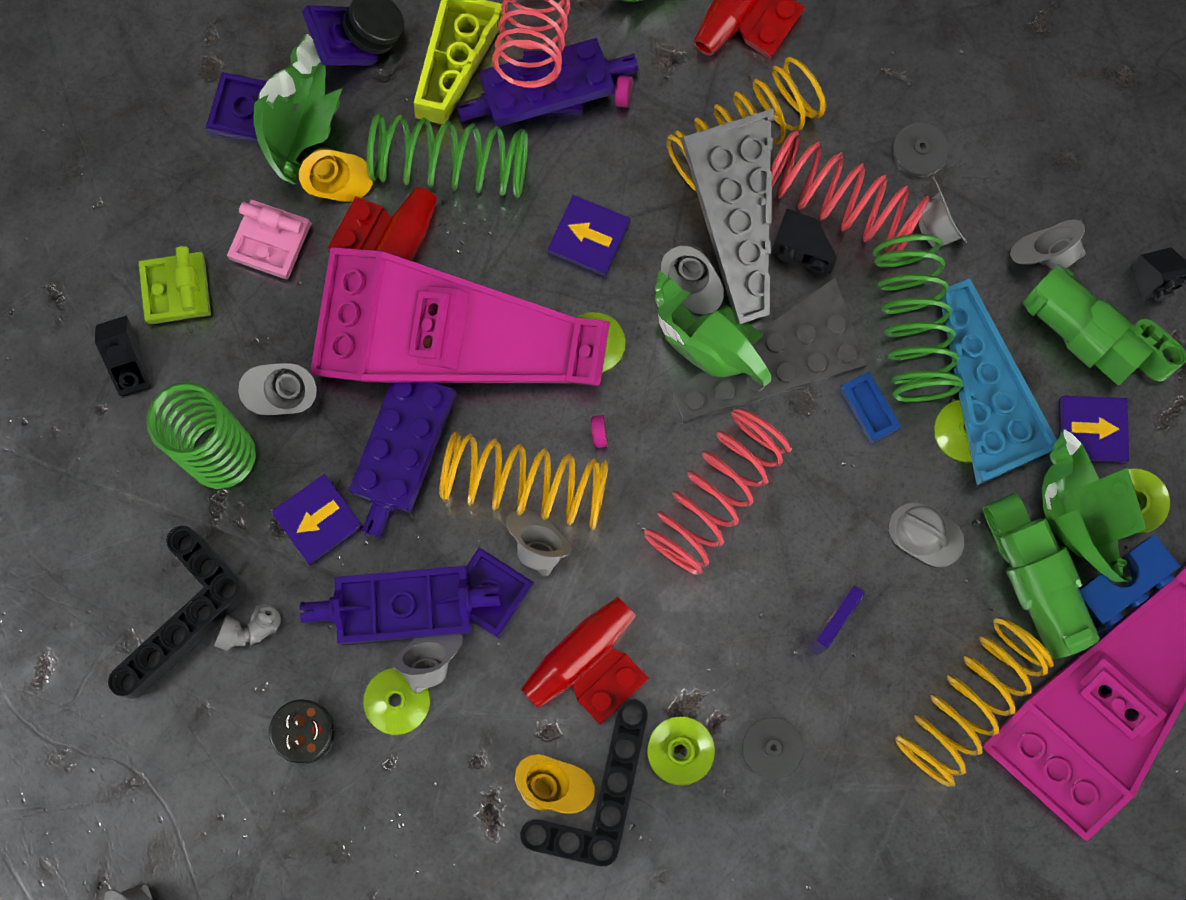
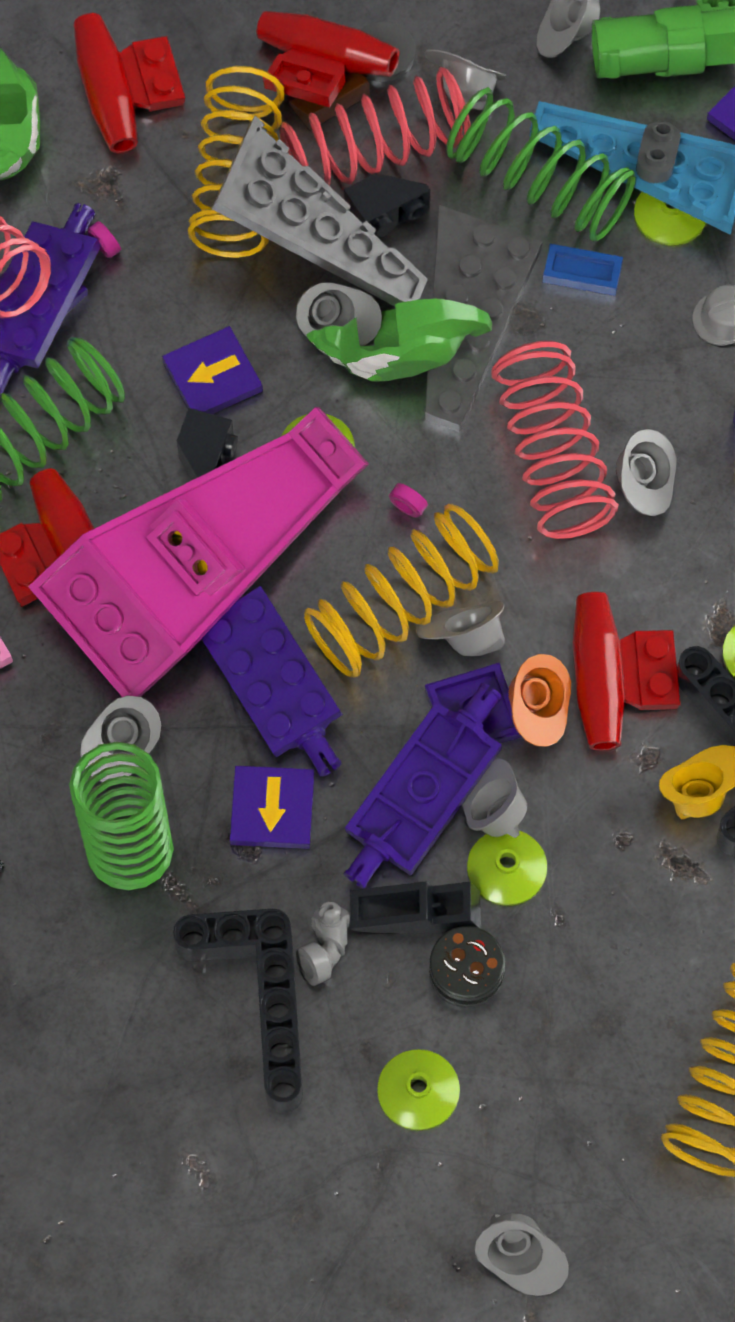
camera: 50 degrees left, 10 degrees down
none -> black slope [177,408,238,480]
none -> red plate [256,11,399,108]
none -> reddish brown slope [289,72,370,130]
none -> black slope [350,881,481,934]
none -> lime dish [377,1049,460,1131]
none -> orange piece [508,654,571,747]
none -> light grey piece [616,429,677,516]
none -> dark grey plate [636,121,681,183]

